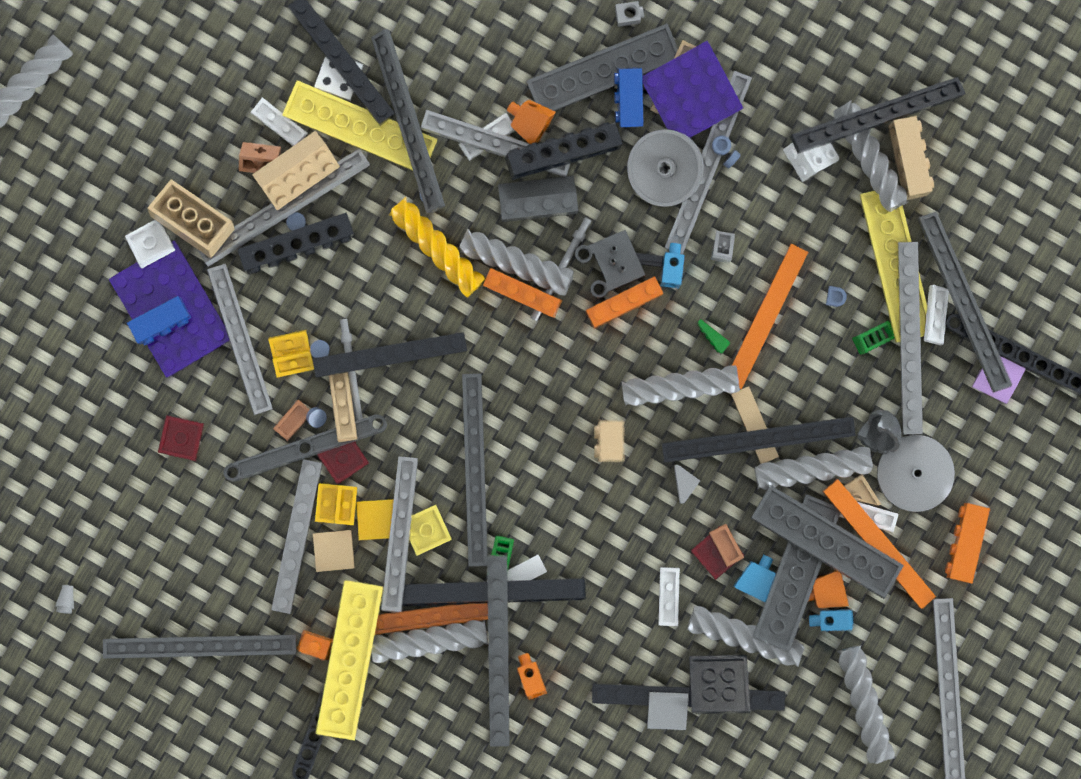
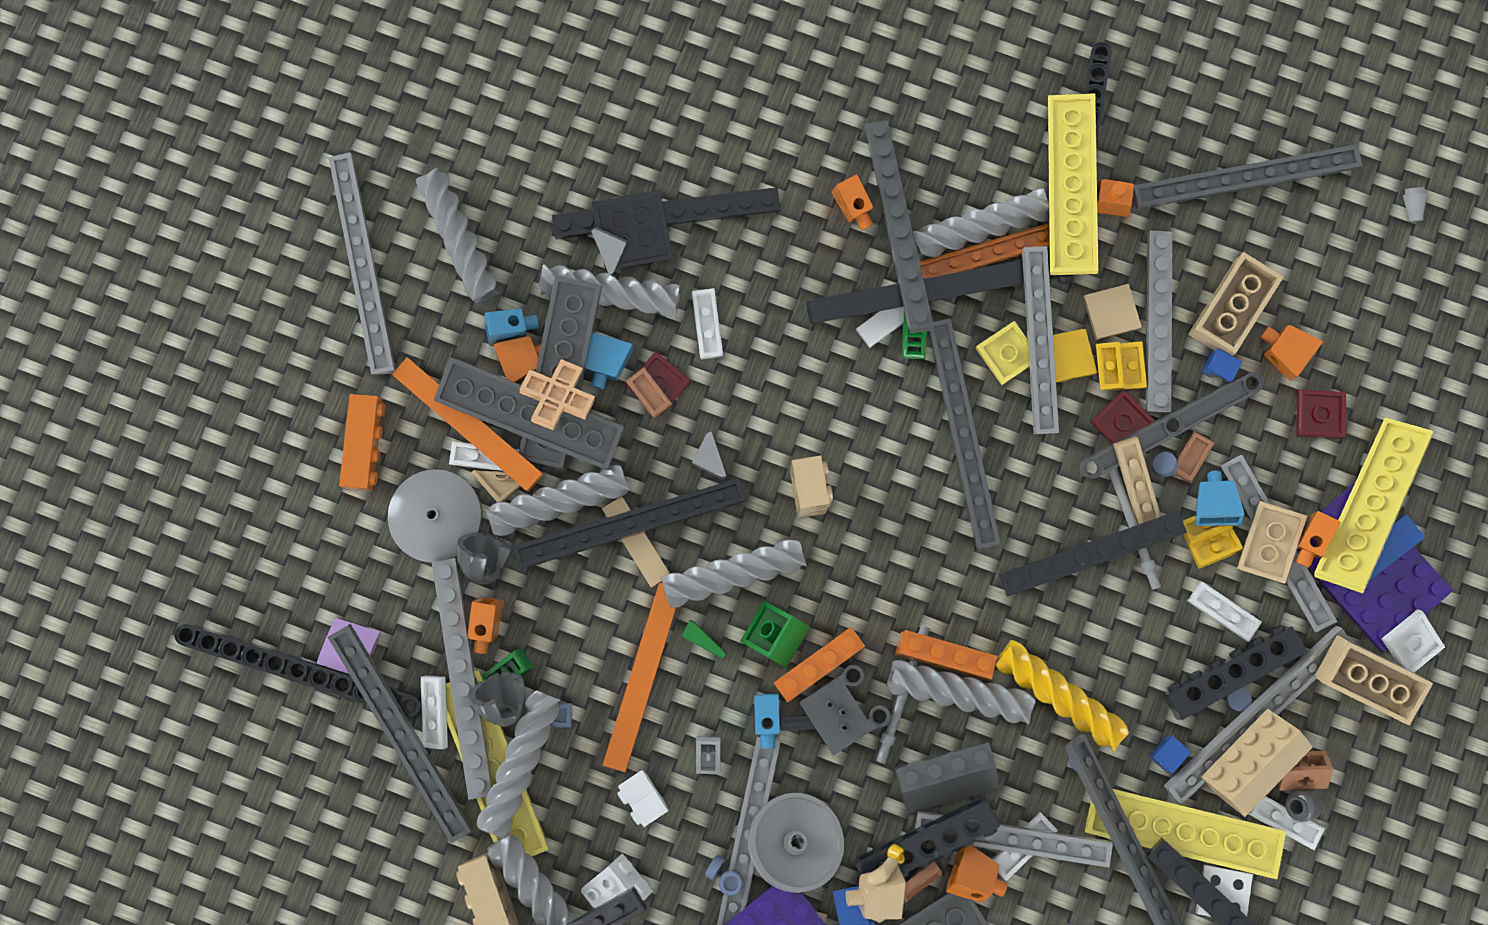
camera: 175 degrees right, 5 degrees down
sand blue tile [310,340,330,358] -> none
light grey tile [647,692,688,730] -> none
none -> orange torso [468,596,504,654]
none -> dark grey hair [469,672,525,727]
none -> light grey piece [477,690,560,838]
none -> light nougat plate [520,359,595,431]
none -> light grey slope [592,227,627,274]
none -> white brick [617,769,669,827]
none -> green slope [740,601,810,668]
none -> tan torso [846,844,906,923]
none -> nougat tile [904,861,942,902]
none -> blue panel [1148,735,1190,774]
none -> tan brick [1188,252,1284,356]
none -> white tile [1188,582,1262,642]
none -> dark azure torso [1195,471,1244,526]
none -> blue panel [1201,348,1243,382]
none -> tan plate [1237,501,1307,584]
none -> orange torso [1260,325,1323,381]
none -> dark grey head [1285,789,1323,822]
none -> orange torso [1295,511,1341,568]
none -> light yellow plate [1315,417,1433,593]

